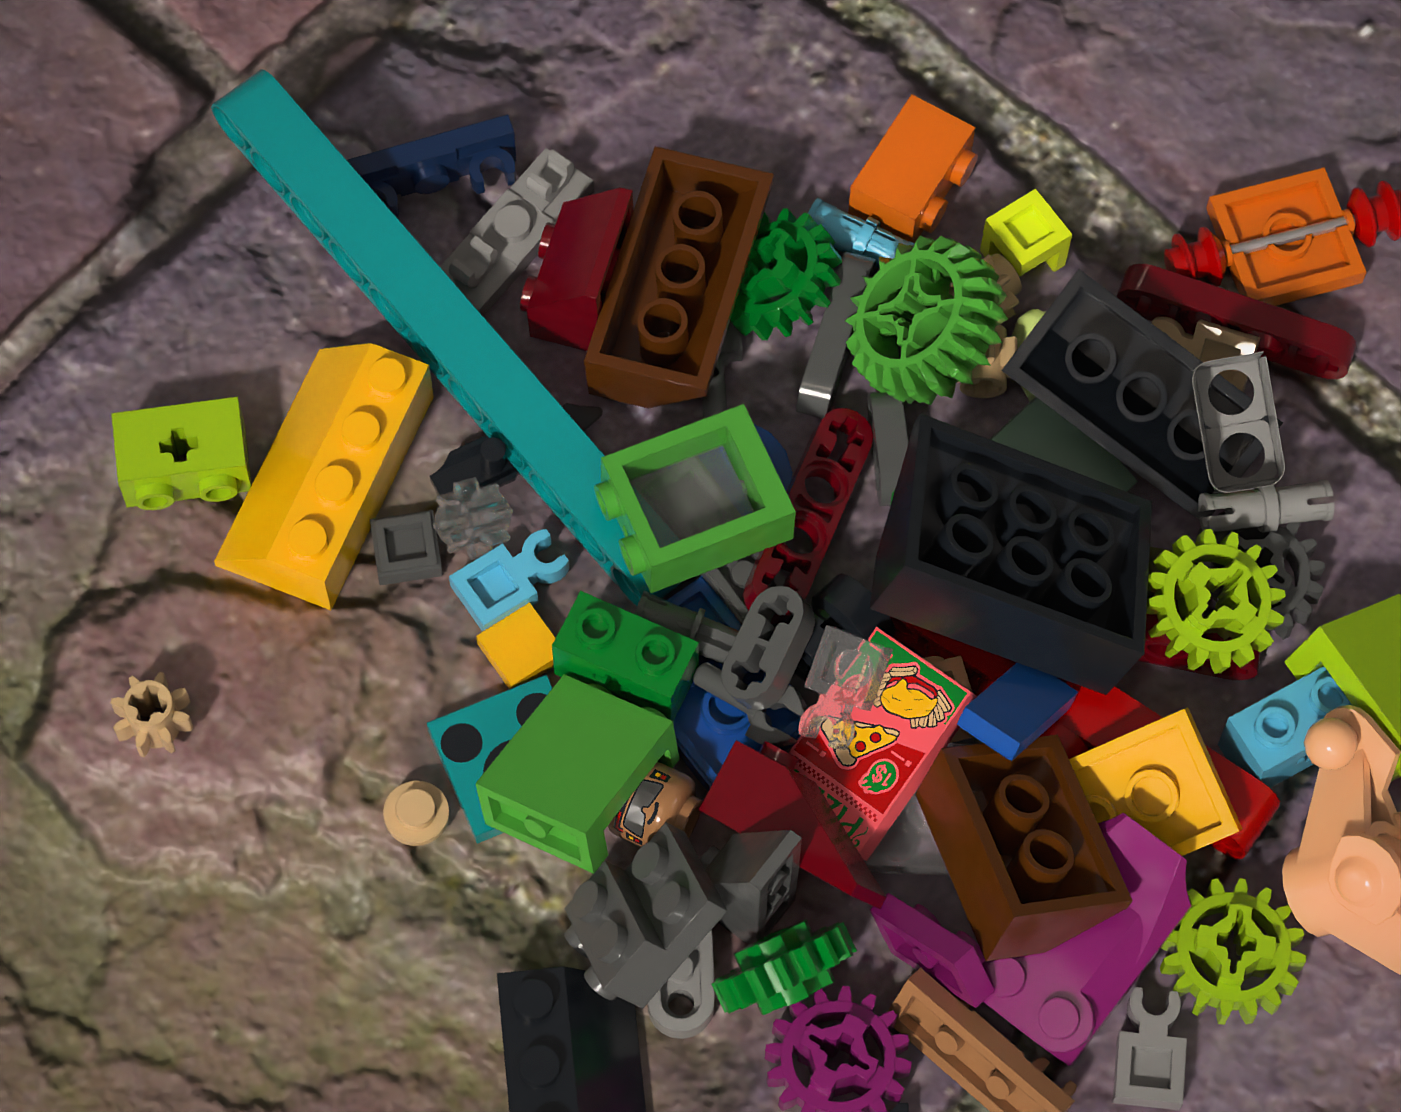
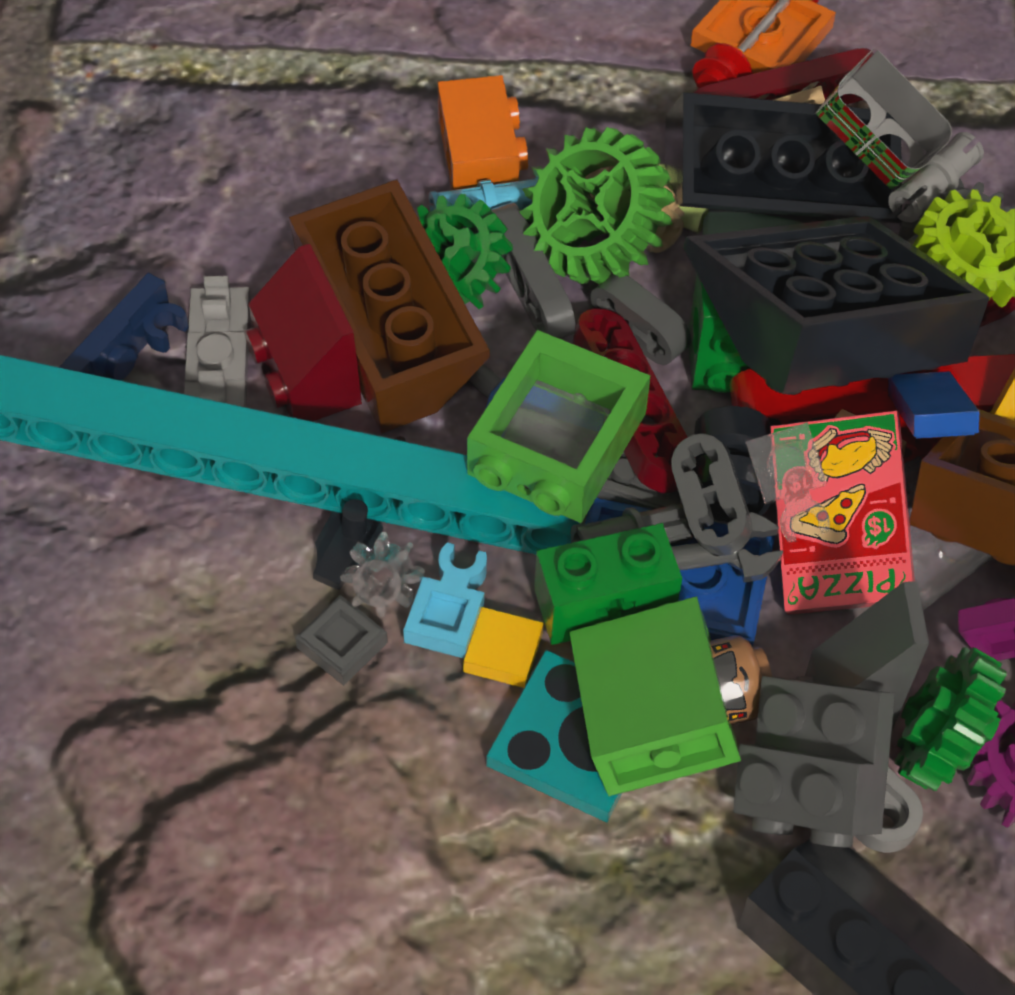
camera: 40 degrees left, 10 degrees down
tan gear [110,672,193,757] -> none
lime brick [111,397,252,510] -> none
yellow slope [214,343,434,610] -> none
tan plate [383,781,449,846] -> none
dark red slope [699,740,887,909] -> none
neon yellow panel [980,188,1072,276] -> none

